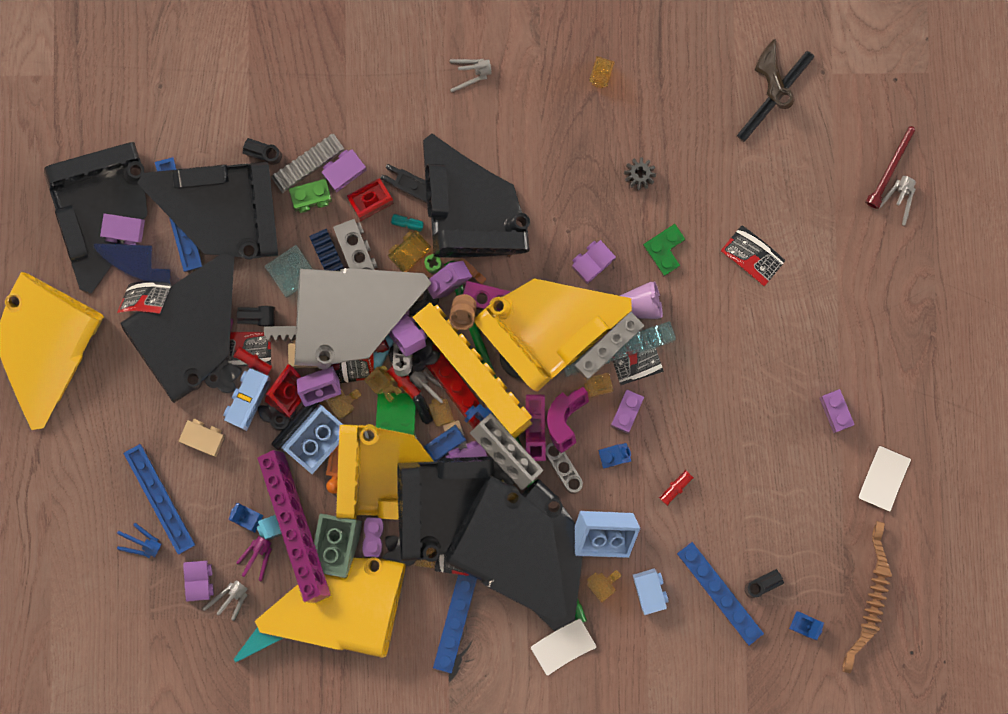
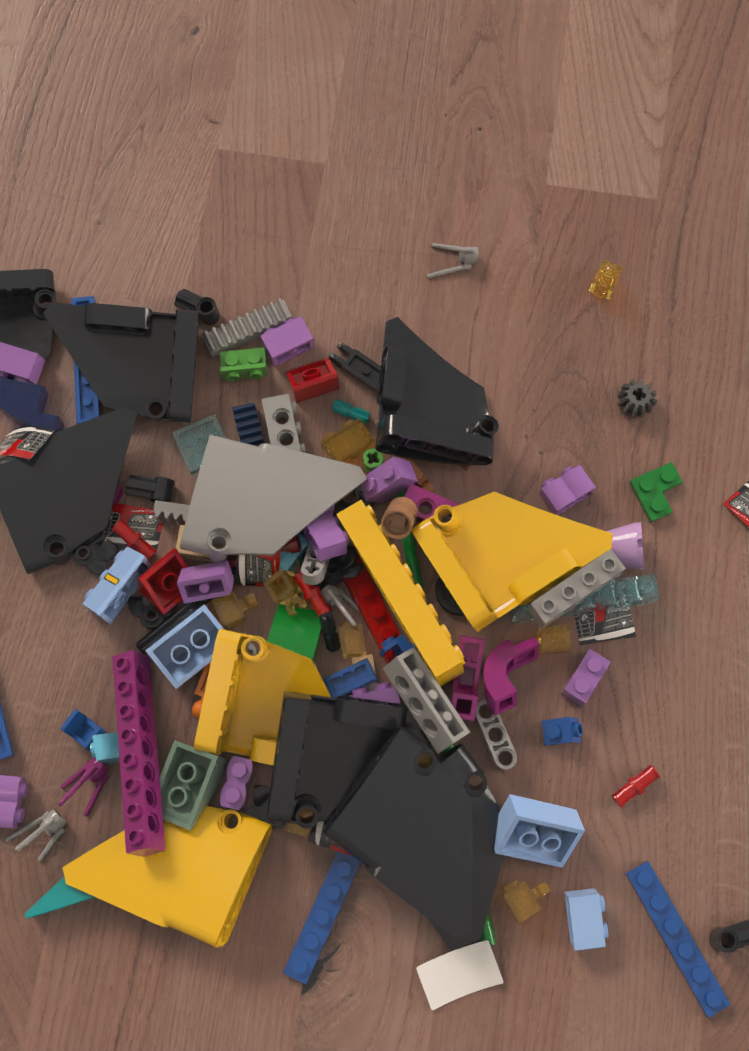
camera: 15 degrees right, 10 degrees down
tan brick [178,419,225,457] -> none

